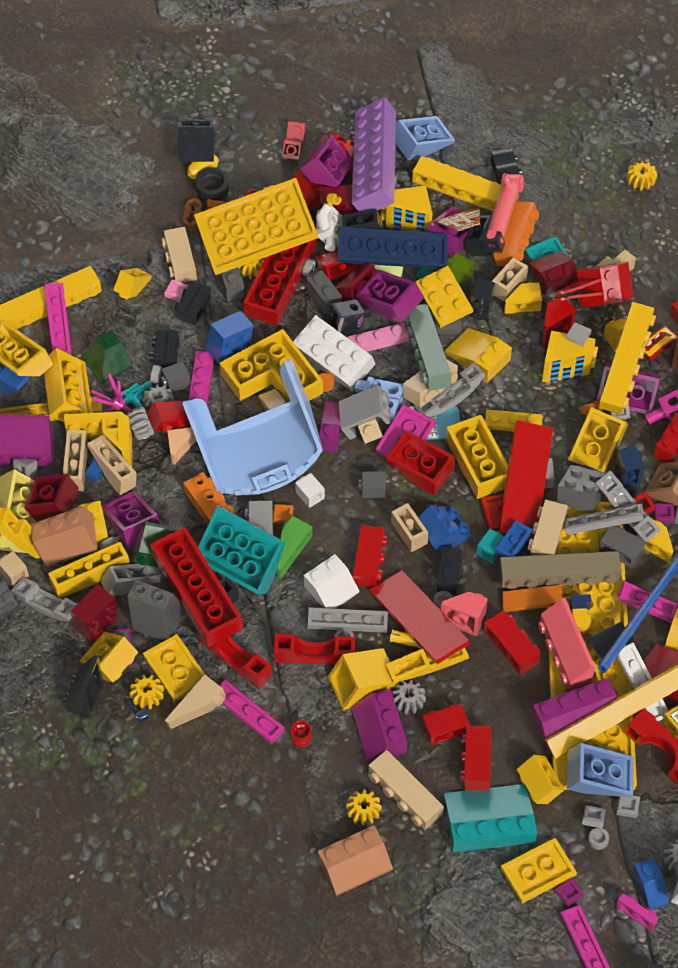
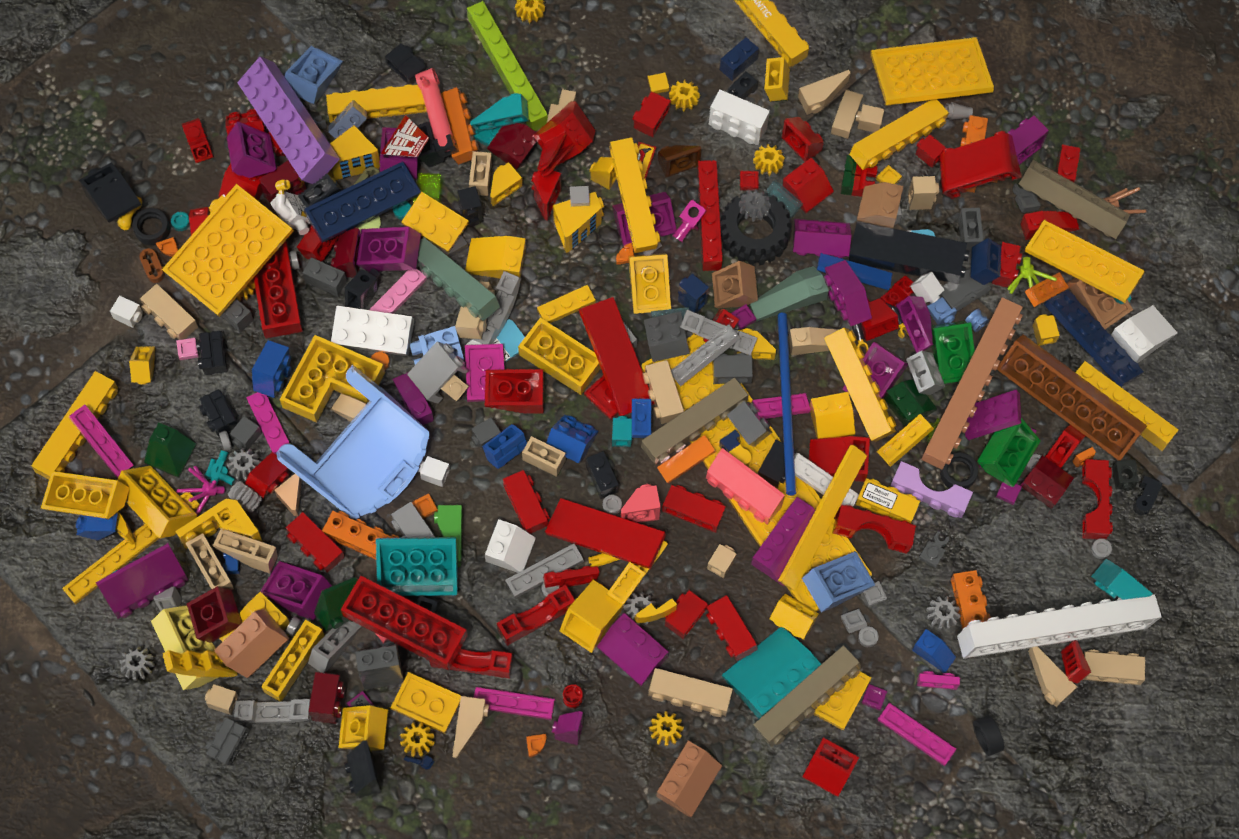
camera: 35 degrees left, 10 degrees up
none -> white brick [110,296,142,328]
none -> yellow slope [115,512,135,545]
none -> teal tile [171,212,190,231]
none -> red brick [285,512,345,573]
none -> sand blue brick [328,100,367,139]
none -> lime brick [467,1,548,131]
none -> teal slope [470,93,529,131]
none -> blue brick [482,424,527,469]
none -> orange tile [526,734,546,758]
none -> red hinge [543,566,599,588]
none -> magenta slope [552,711,583,745]
none -> yellow slope [635,599,677,623]
none -> tan brick [707,544,737,578]
none -> dark grey brick [727,401,772,447]
none -> dark tan brick [753,646,861,747]
none -> red slope [802,737,859,797]

